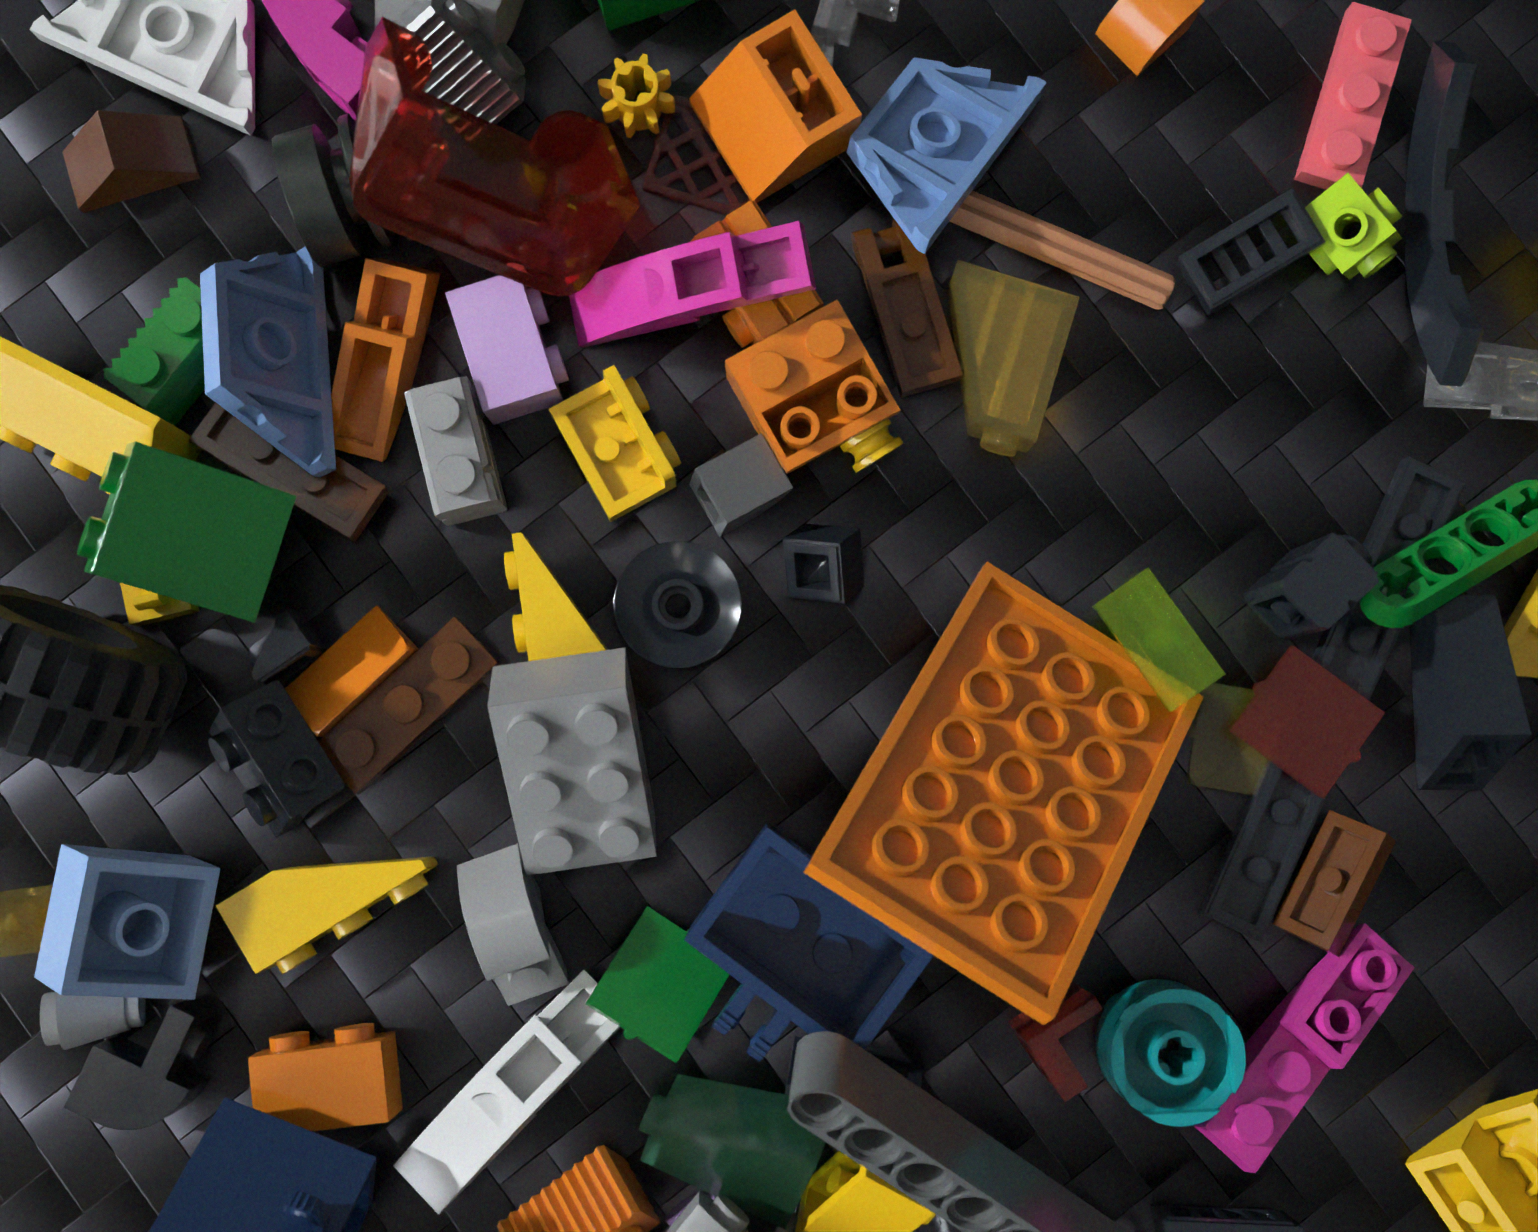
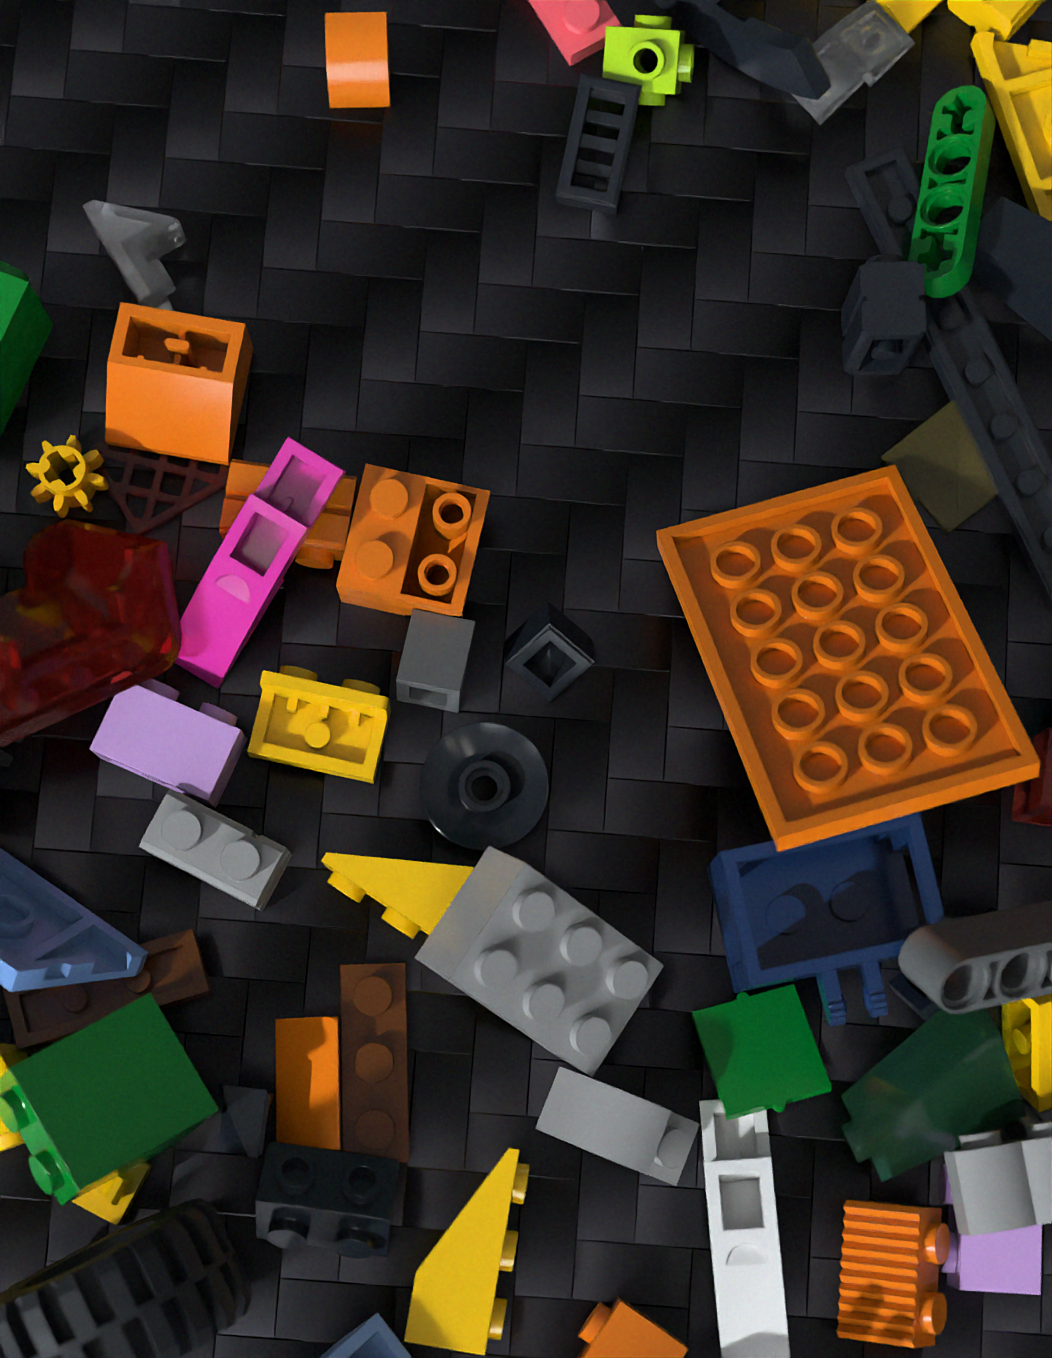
camera: 50 degrees left, 5 degrees down
orange slope [331,258,440,462] -> none
yellow bush [840,419,904,473] -> none
medium blue wing [847,57,1047,254] -> none
reddish brown plate [851,220,963,398] -> none
clear yellow slope [947,260,1080,456] -> none
nougat axle [949,190,1175,309] -> none
clear neon green panel [1092,568,1225,712] -> none
clear red piece [1229,646,1385,798] -> none

